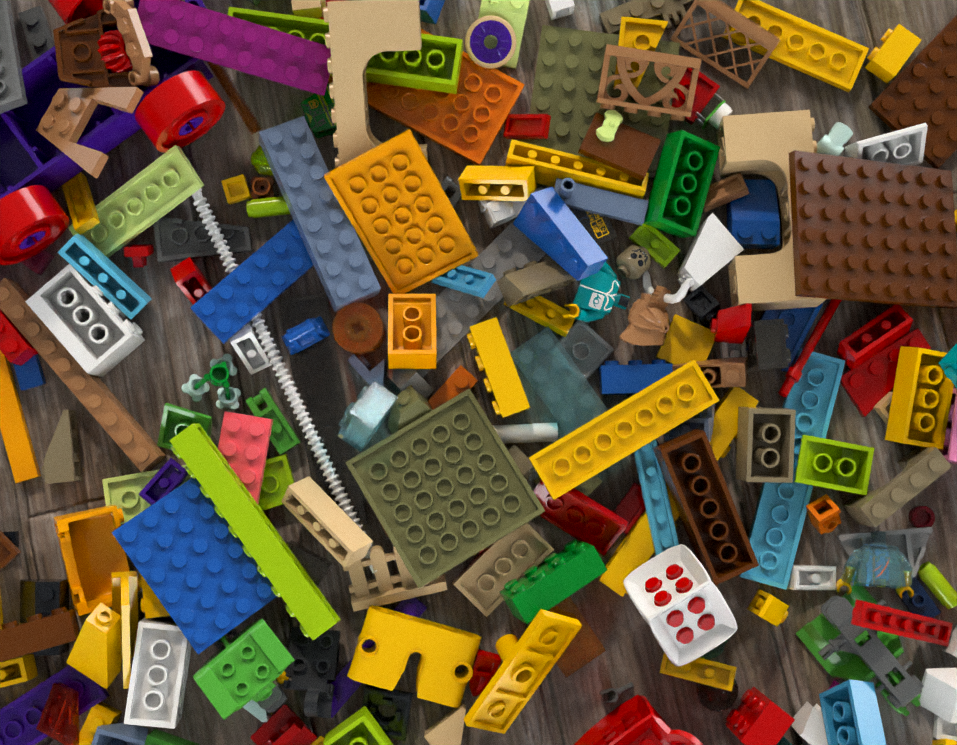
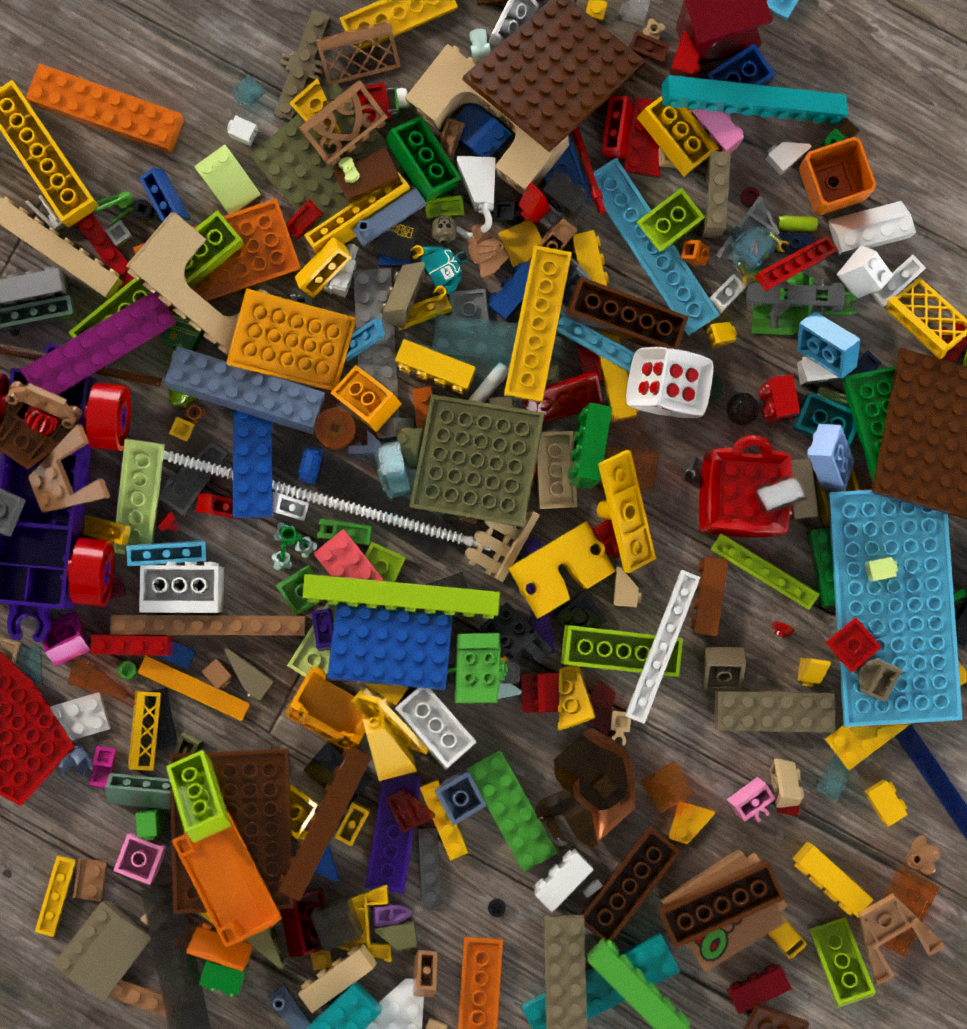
camera: 45 degrees left, 0 degrees up
lime piece [246,196,291,218] -> none
tan brick [281,476,373,568] -> none
dark purple wheel [465,16,516,69] -> none
blue wedge [513,187,608,281] -> none
yellow plate [660,653,737,692] -> none
dark tan brick [736,407,796,483] -> none
none -> medium nougat brick [202,658,234,689]

